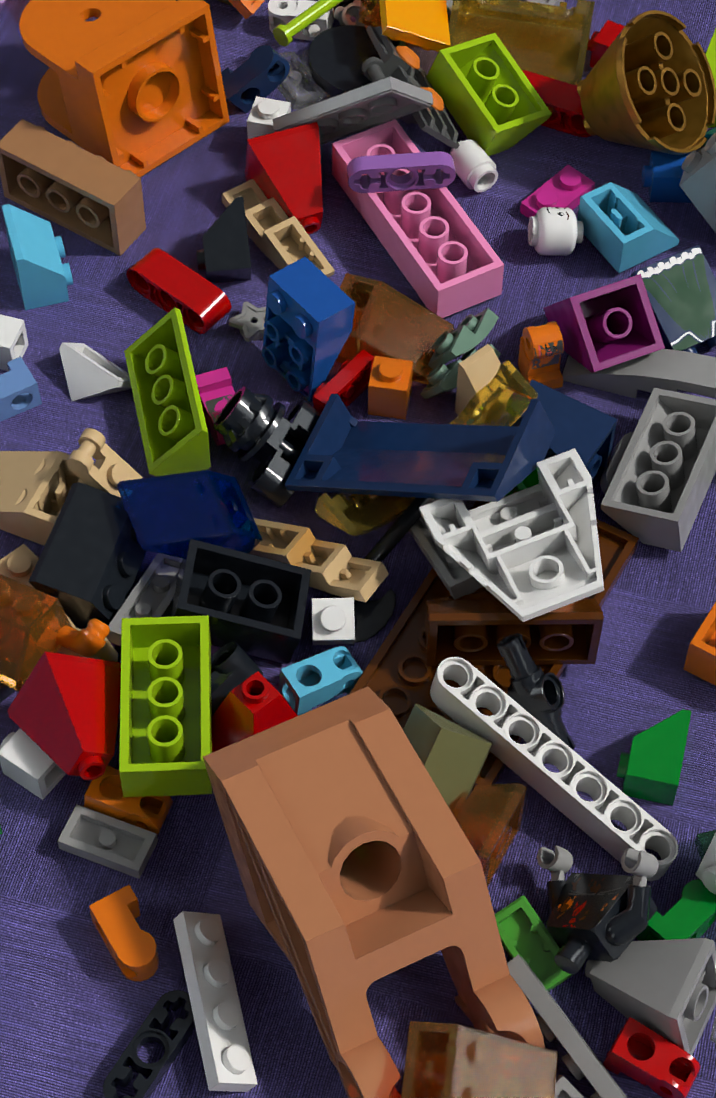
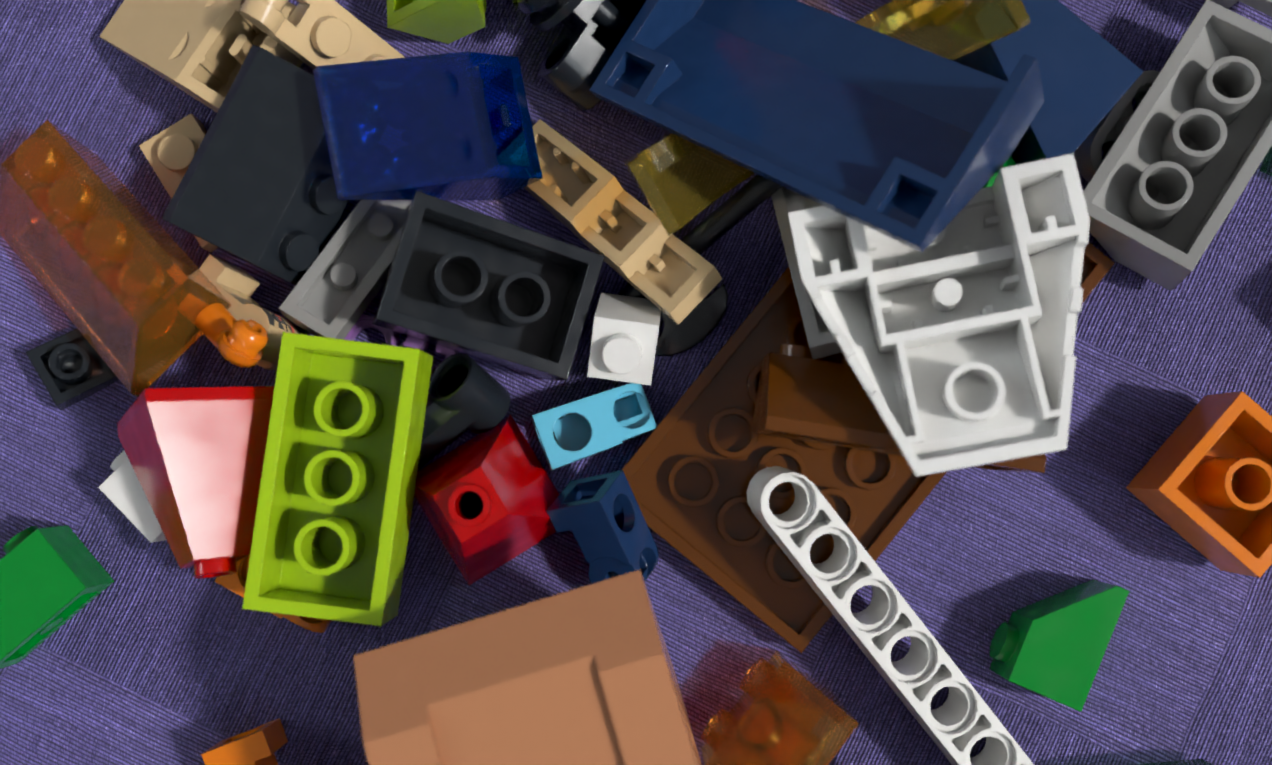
camera: 10 degrees right, 30 degrees up
light grey plate [57,804,158,879] -> none
olive slope [403,704,493,820] -> none
black pin [496,633,575,749] -> none

